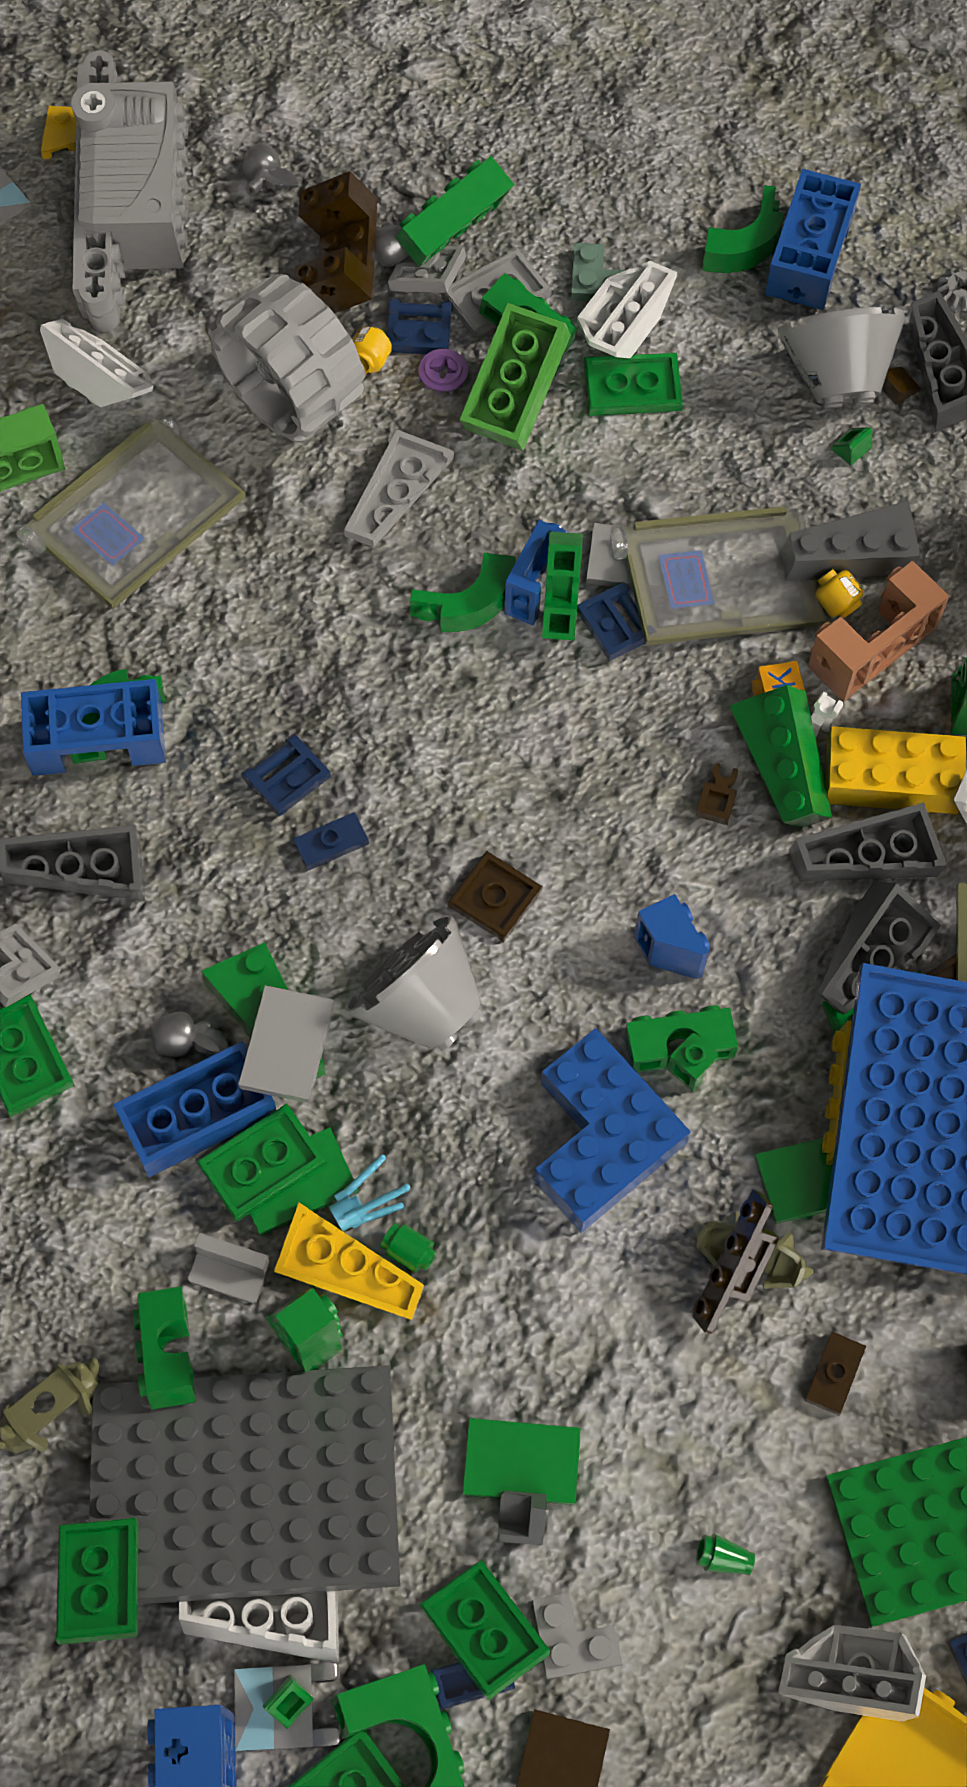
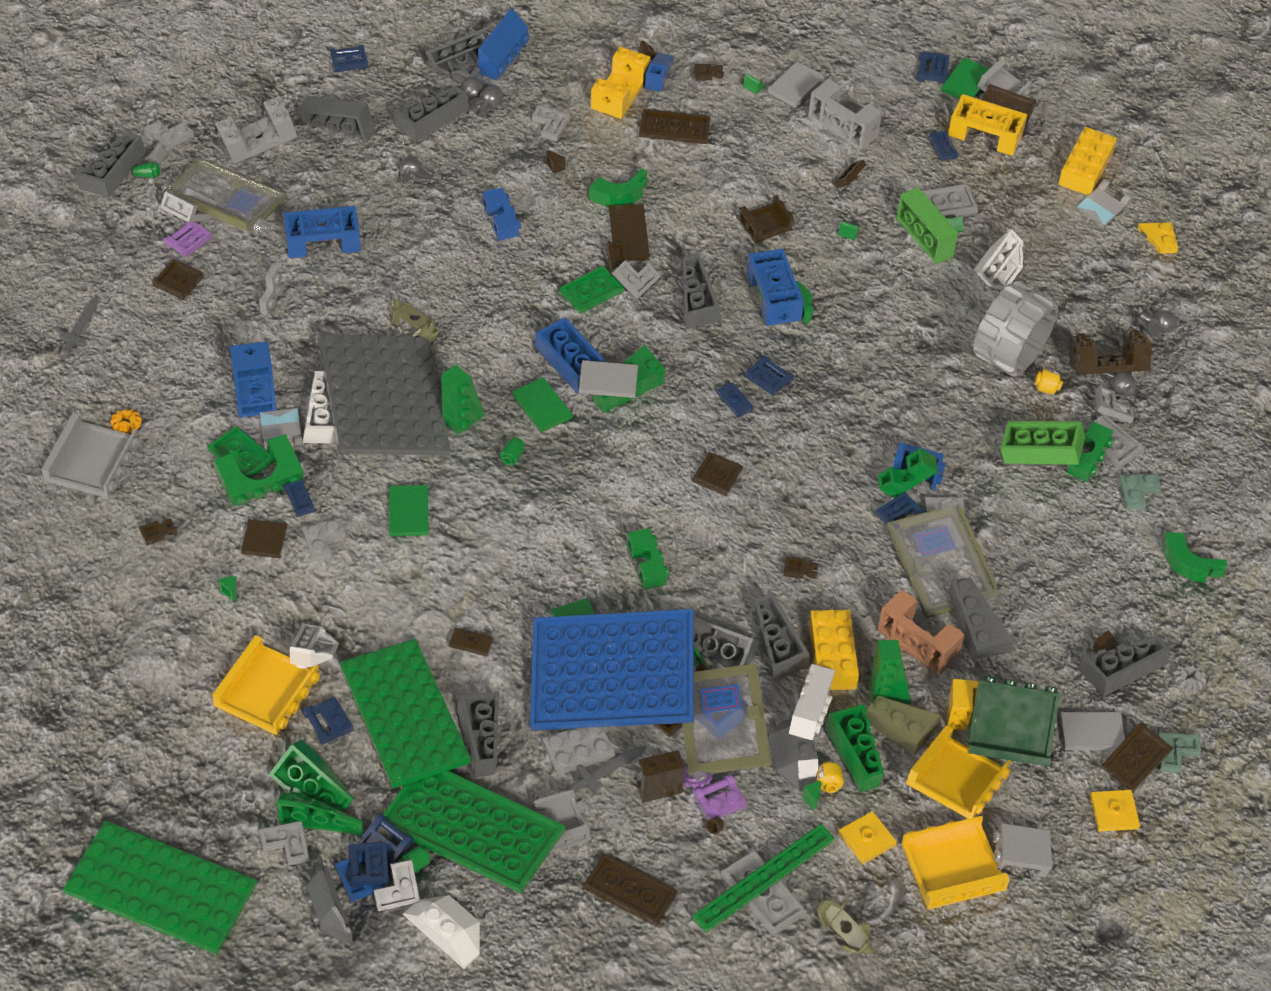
camera: 80 degrees right, 15 degrees down
clear door [17,417,246,609] -> none
green tile [56,1518,139,1645] -> none
light grey piece [71,50,188,332] -> none
green arch [132,1286,196,1410] -> none
flat silver piece [151,1012,228,1057] -> none
light grey panel [188,1233,271,1304] -> none
green tile [197,1103,327,1223] -> none
green slope [262,1674,314,1729] -> none
yellow wing [274,1203,424,1320] -> none
medium azure plant [330,1155,410,1231] -> none
light grey wing [344,429,454,547] -> none
light grey cone [346,914,483,1051] -> none
dark blue plate [387,299,452,354] -> none
green wedge [395,156,515,267] -> none
green arch [410,553,516,632] -> none
medium lavender gear [419,349,468,394] -> none
green tile [419,1559,550,1701] -> none
dark grey panel [497,1490,547,1546] -> none
blue piece [534,1028,691,1233] -> none
white wedge [577,261,677,358] -> none
green tile [584,353,683,416] -> none
blue slope [634,894,710,979] -> none
green bracket [667,1033,719,1092] -> none
dark brown bracket [692,1189,779,1334] -> none
olive piece [693,1211,814,1289] -> none
green cone [696,1533,755,1575] -> none
green wedge [729,685,832,828] -> none
light orange brick [752,661,805,697] -> none
blue plate [765,169,861,310] -> none
light grey cone [778,307,905,410] -> none
white plate [811,692,843,738] -> none
yellow head [815,569,864,618] -> none
green slope [831,427,873,466] -> none

